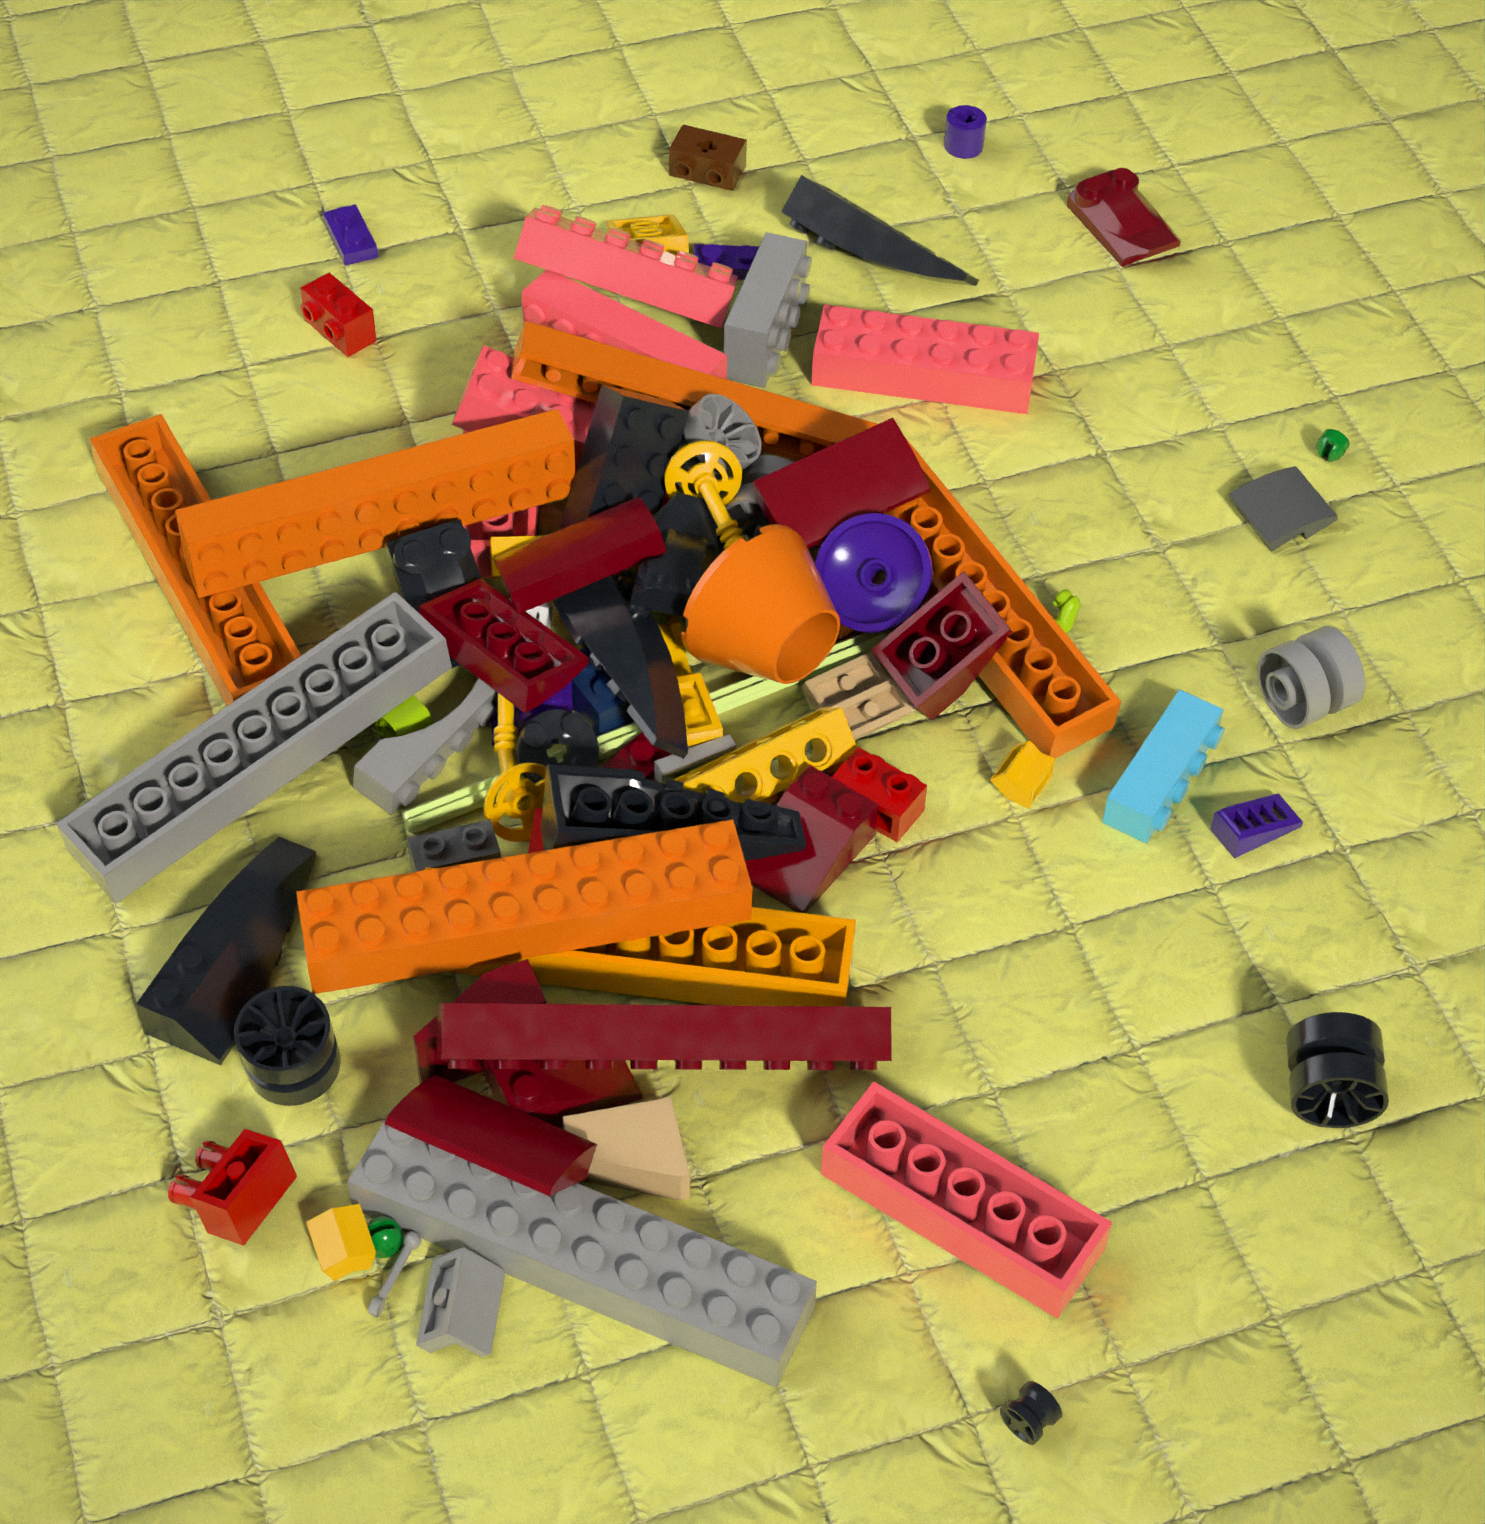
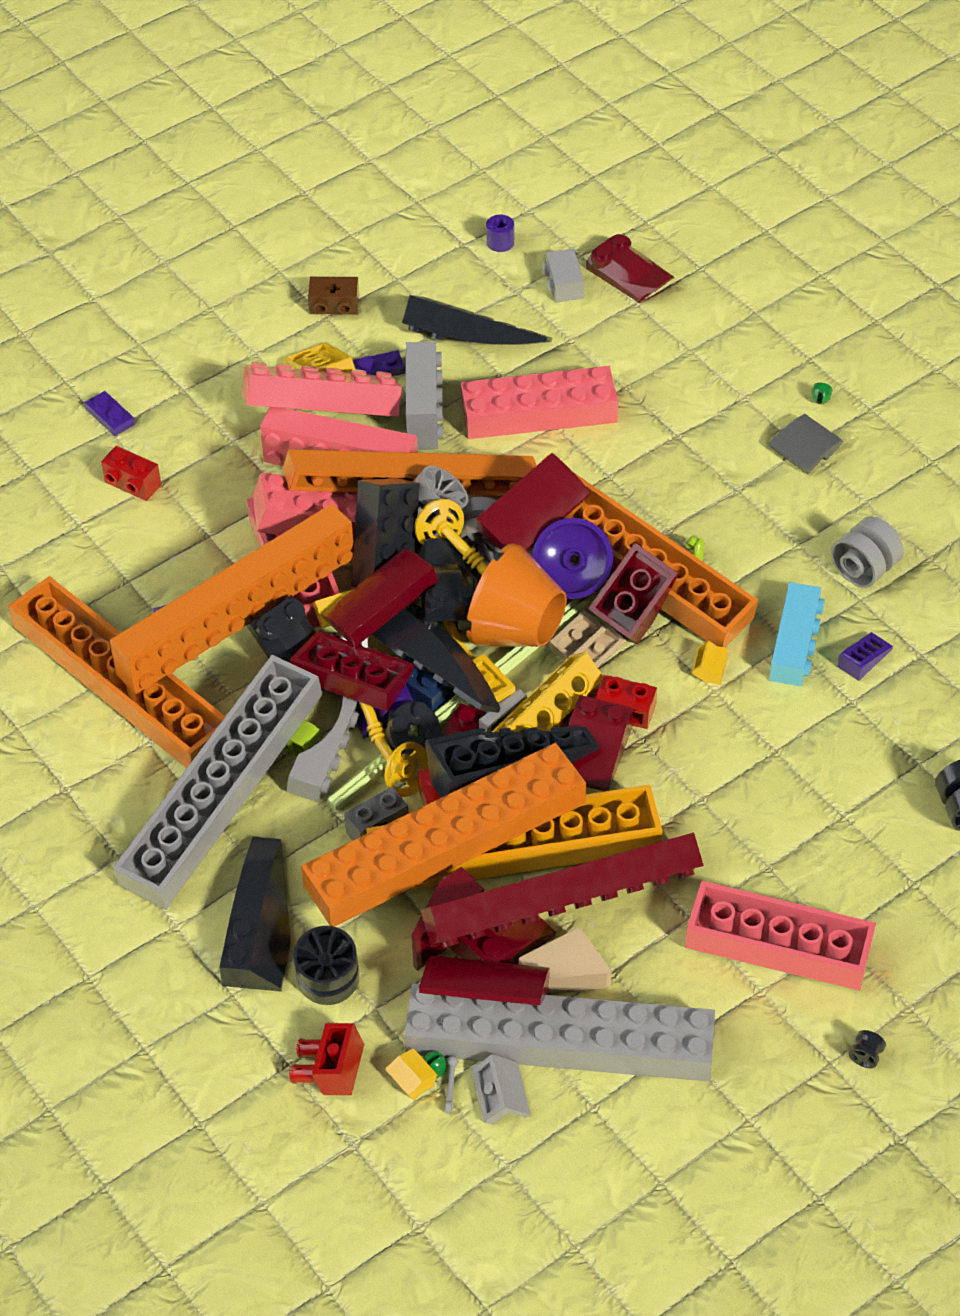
camera: 15 degrees left, 0 degrees up
none -> light grey brick [542,248,584,303]

